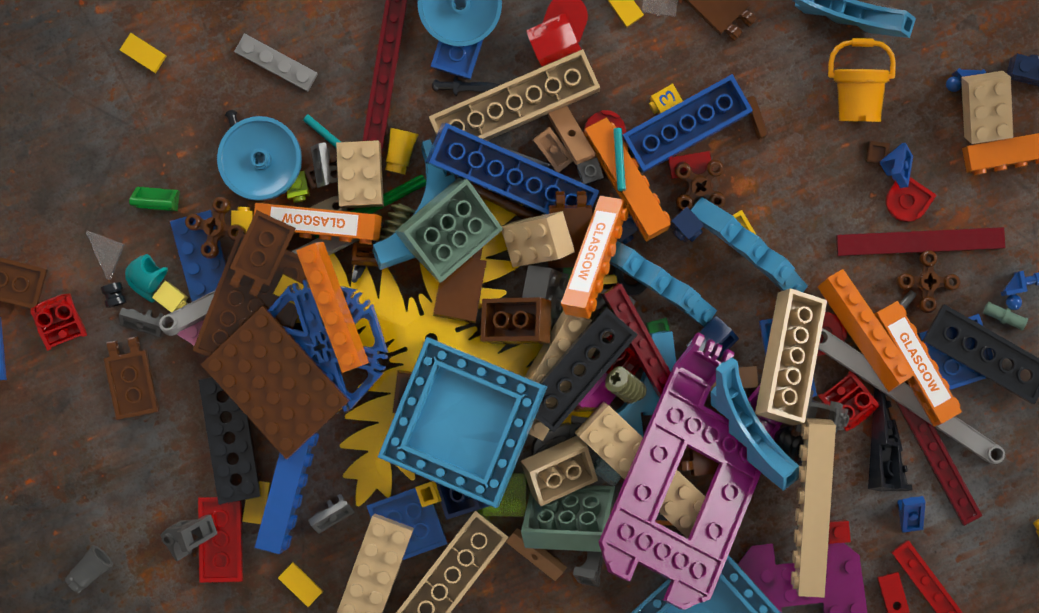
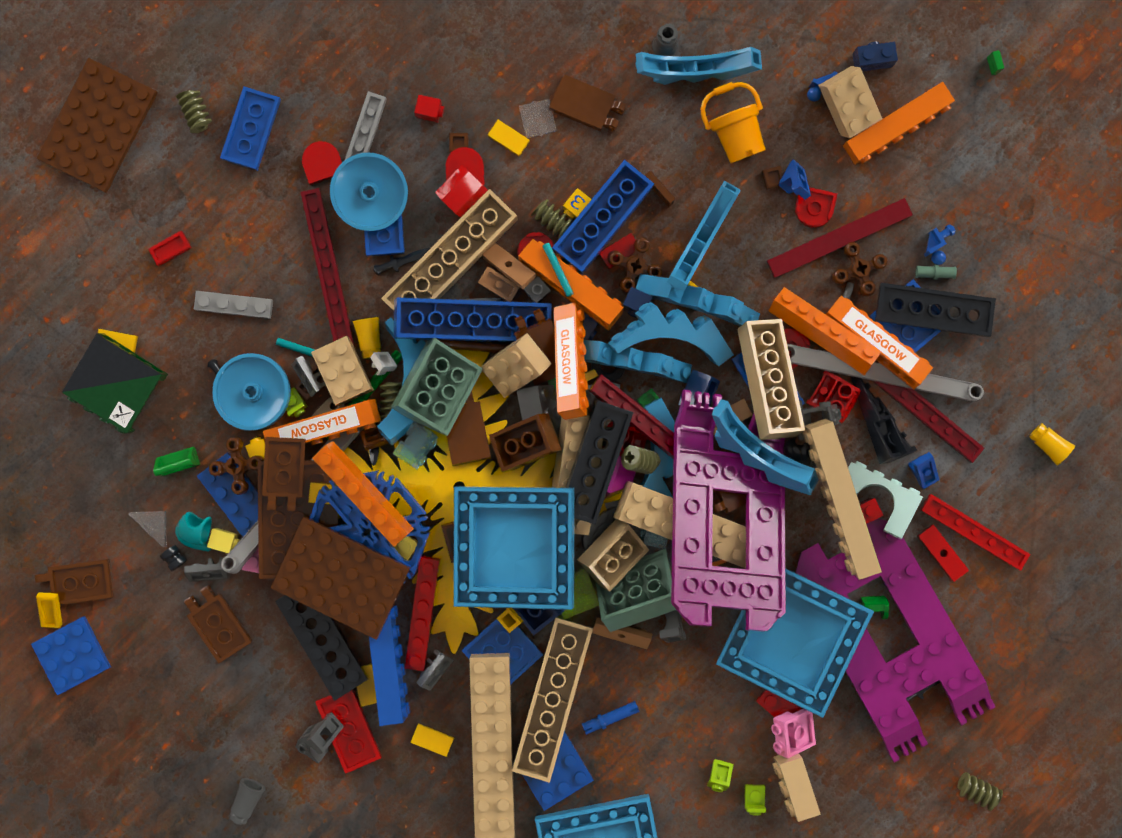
camera: 25 degrees left, 0 degrees up
red slope [30,294,87,351] -> none
none -> panel [62,333,168,434]
none -> white tile [370,352,397,375]
none -> clear light blue brick [393,421,438,470]
none -> light yellow brick [394,536,418,560]
none -> red plate [405,556,440,671]
none -> olive piece [531,199,572,240]
none -> dark azure arch [608,302,734,366]
none -> dark azure arch [667,181,741,291]
none -> light aqua arch [848,461,923,540]

